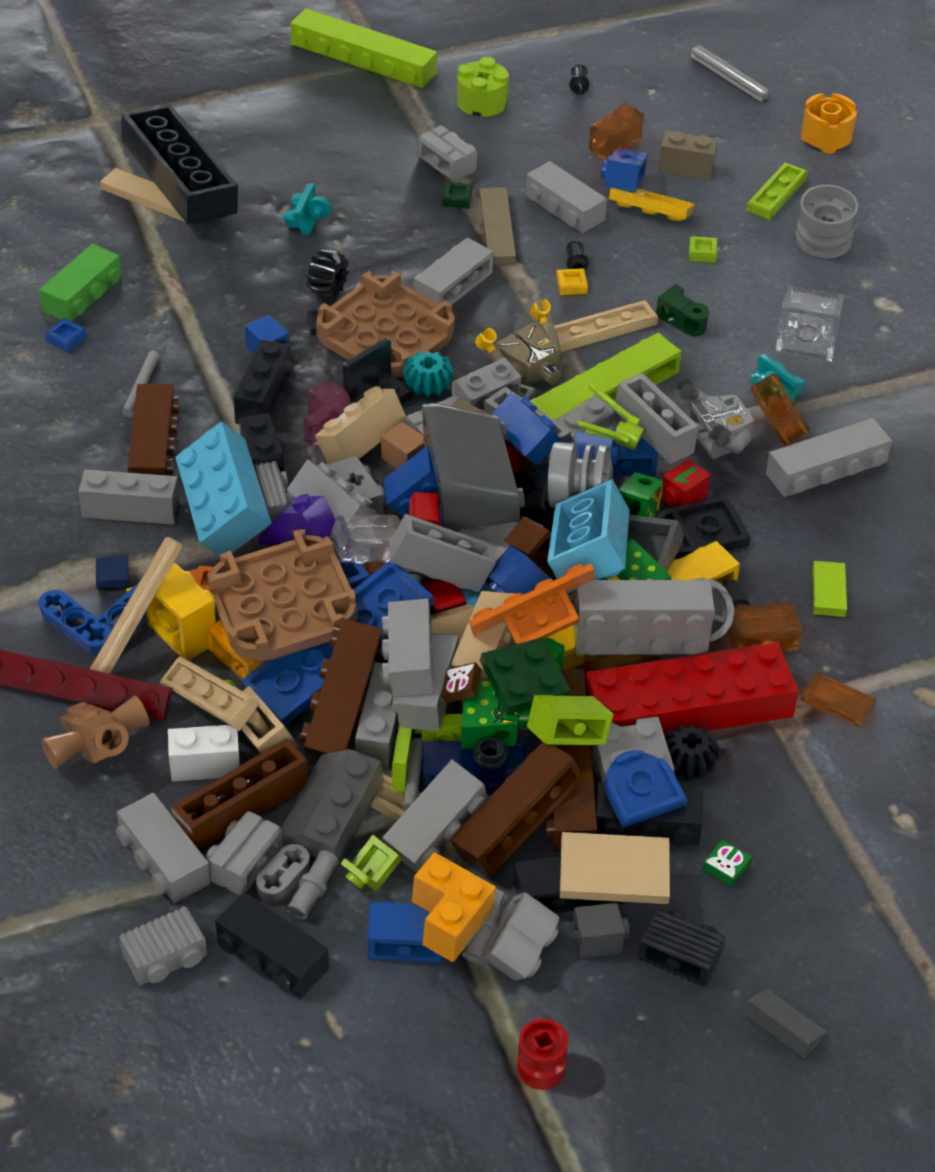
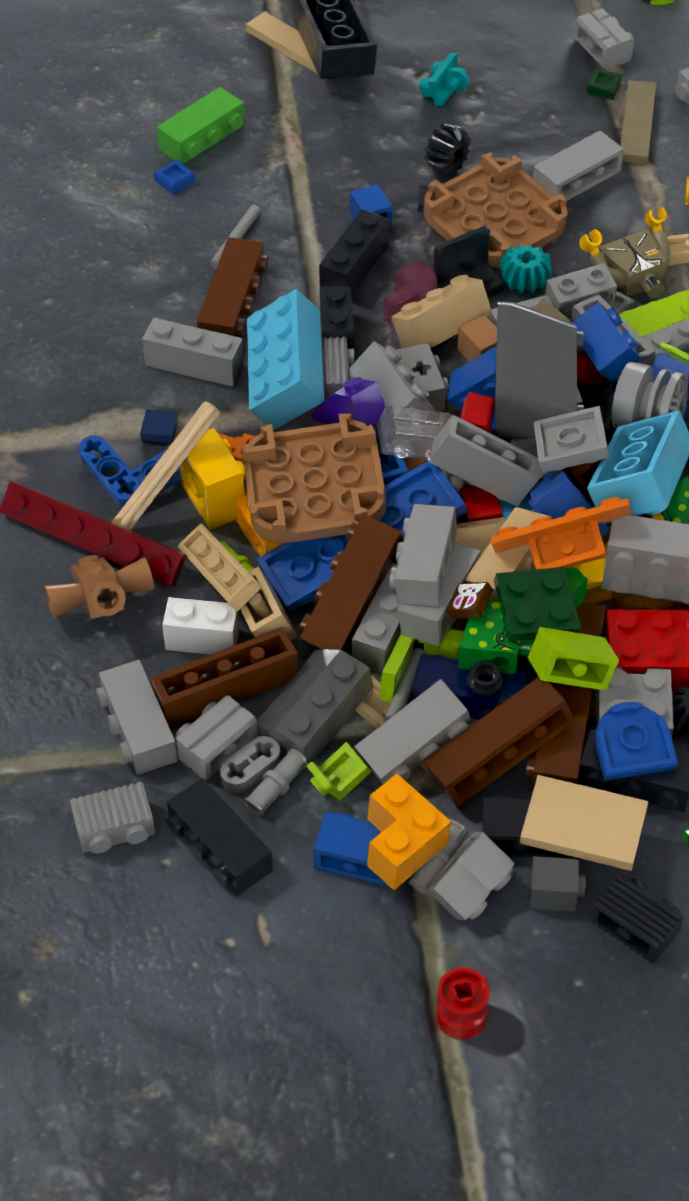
camera: 15 degrees right, 5 degrees up
none -> light grey plate [533,406,609,473]

